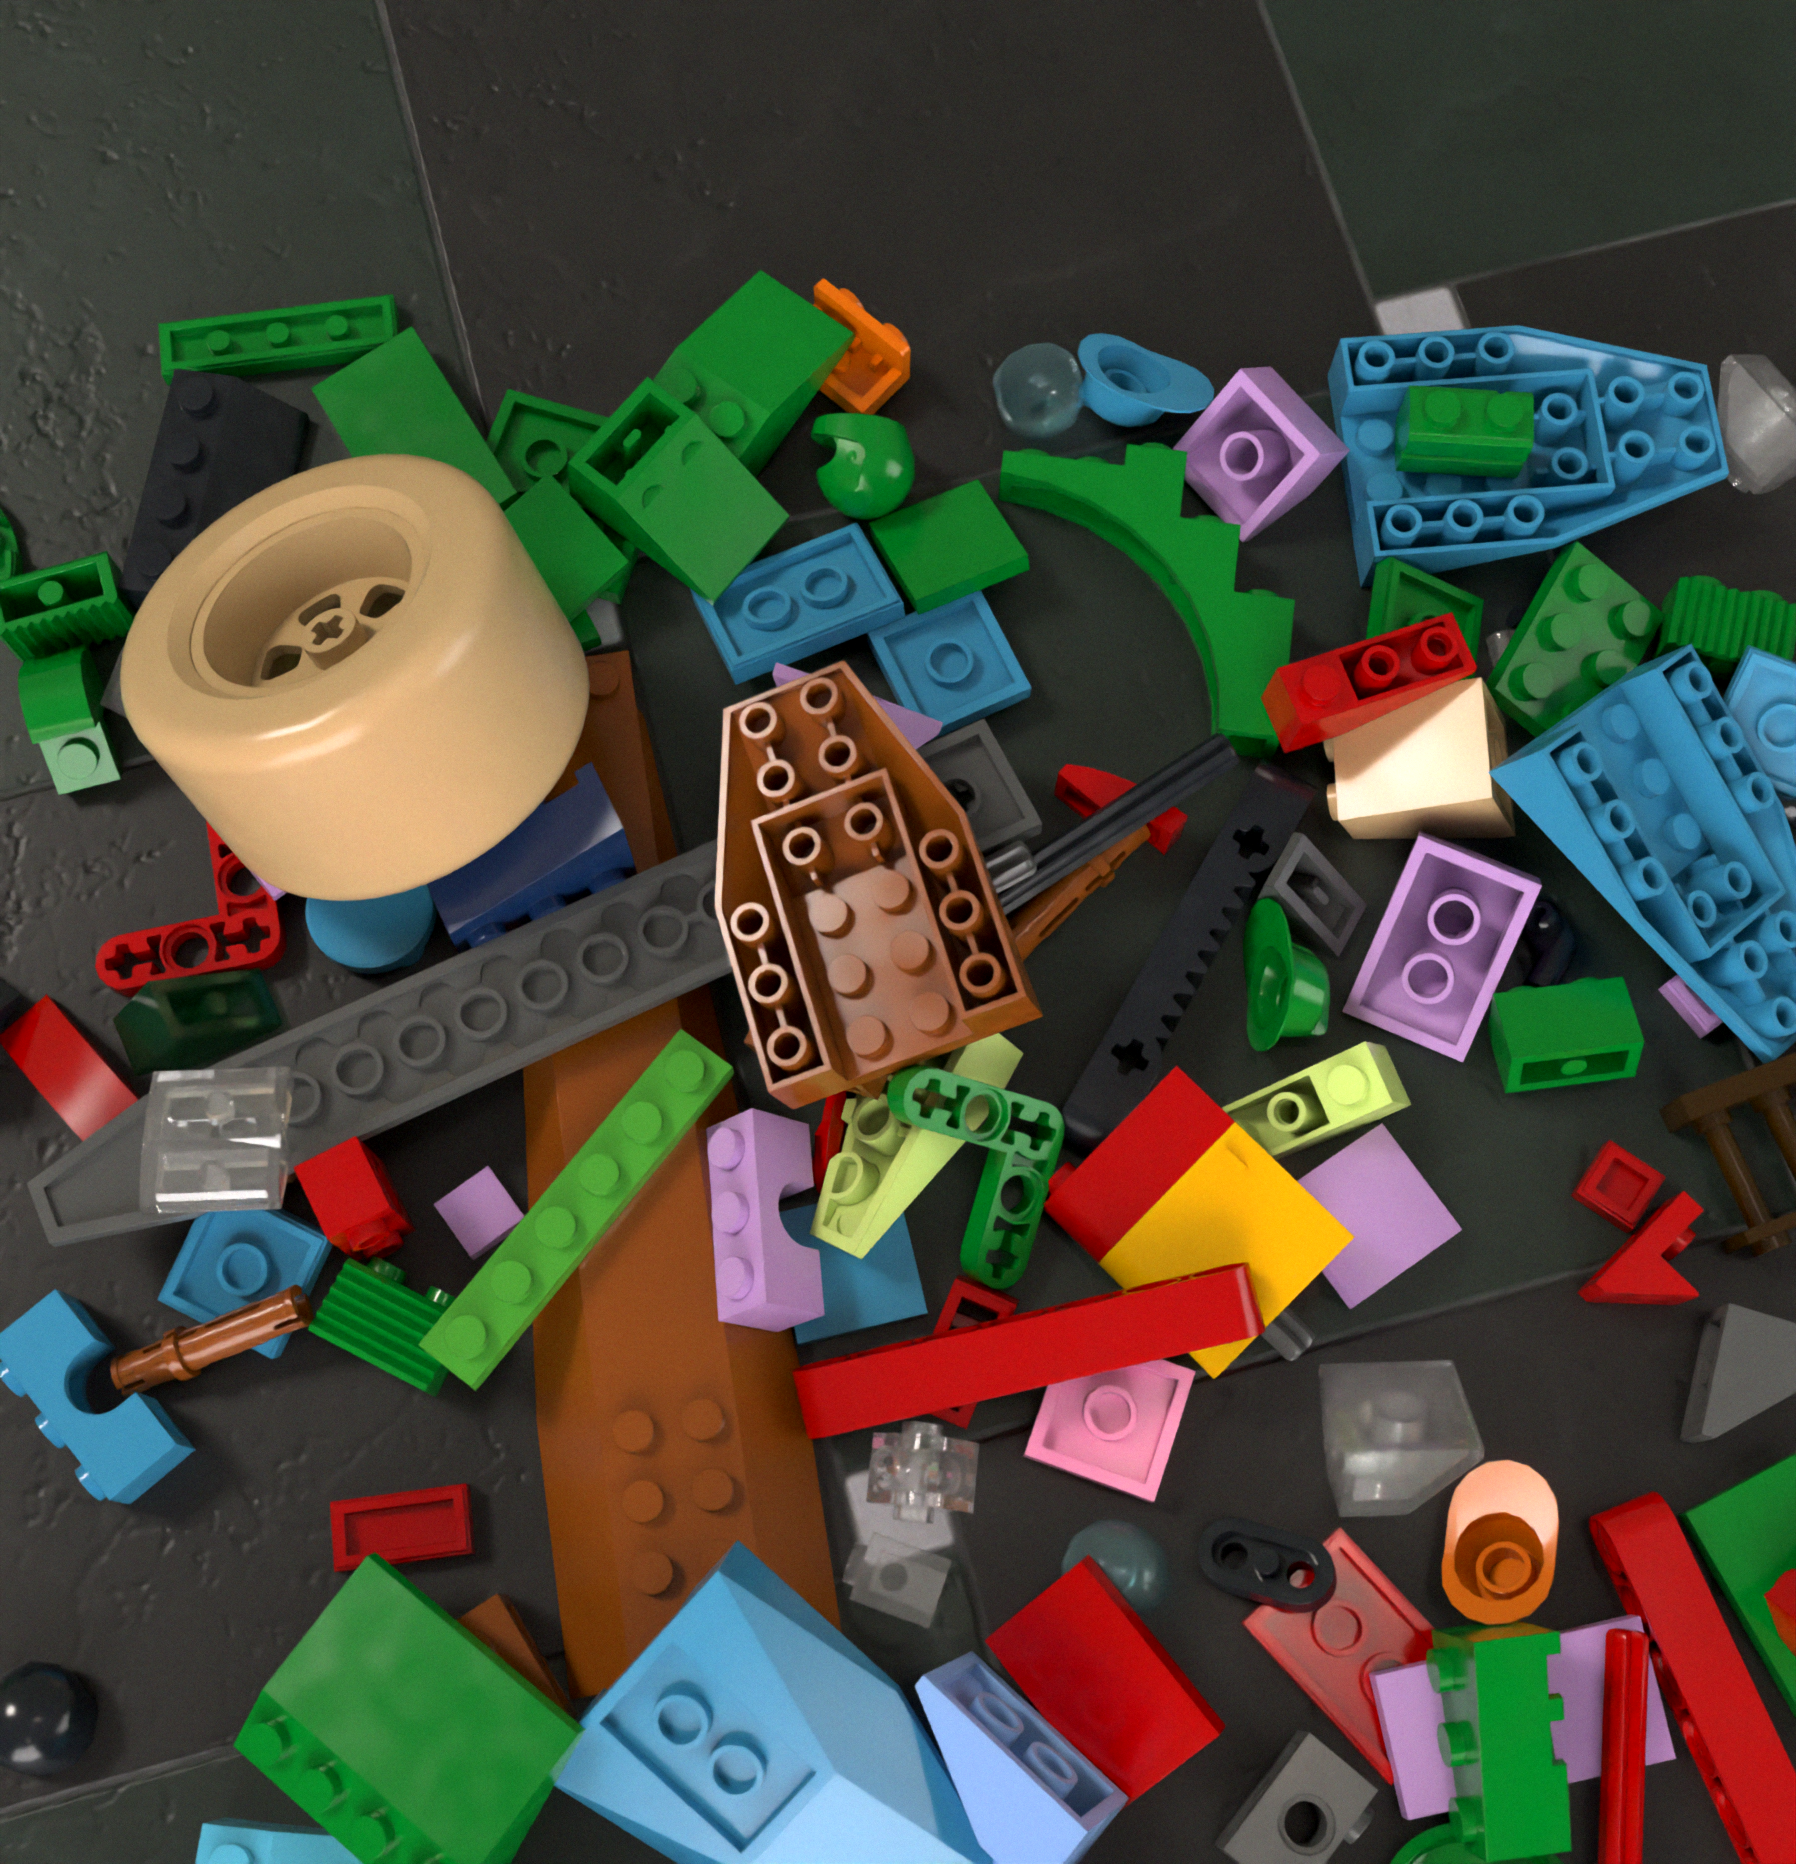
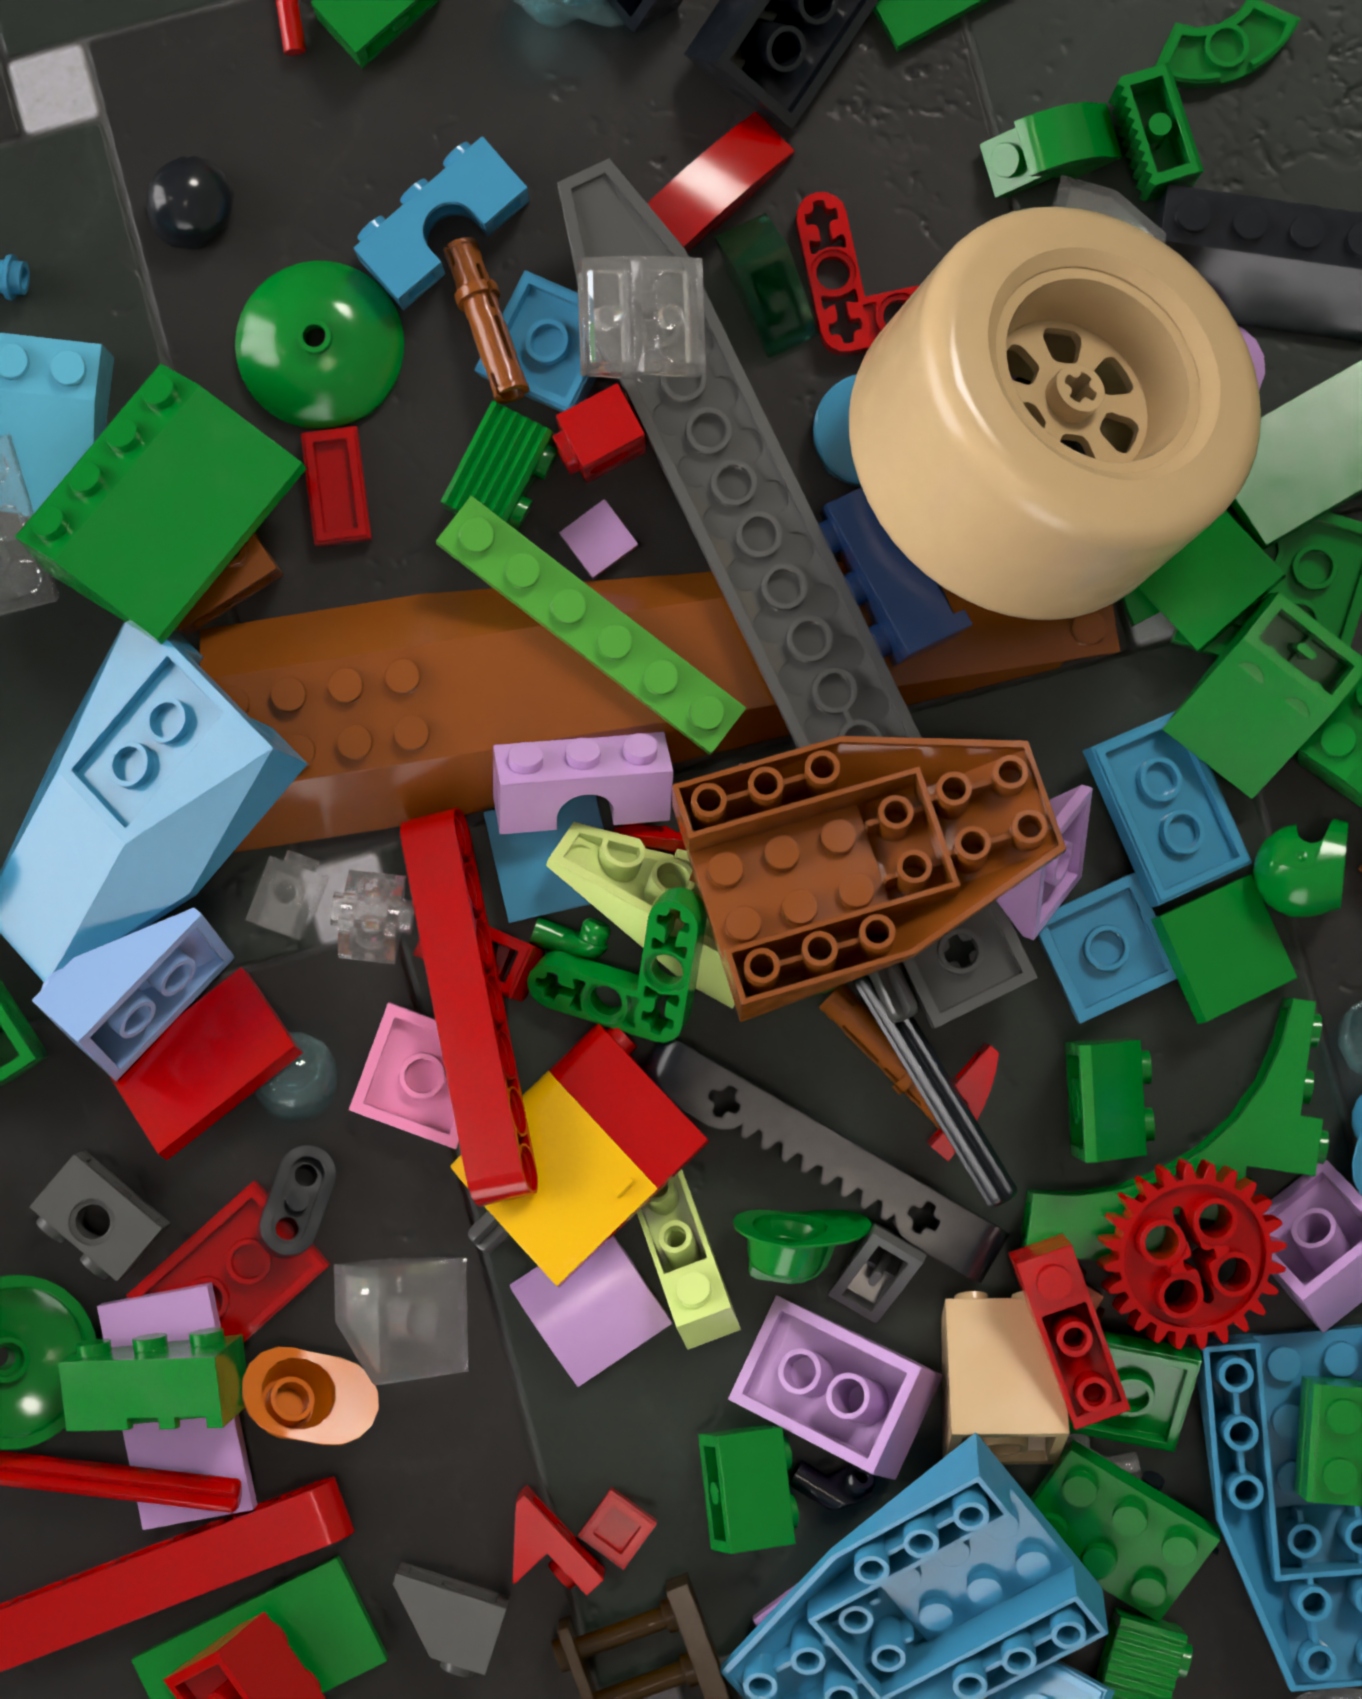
camera: 90 degrees right, 15 degrees up
none -> green dish [235,261,405,430]
none -> green arm [529,917,611,958]
none -> green slope [1064,1038,1155,1163]
none -> red gear [1096,1158,1287,1349]

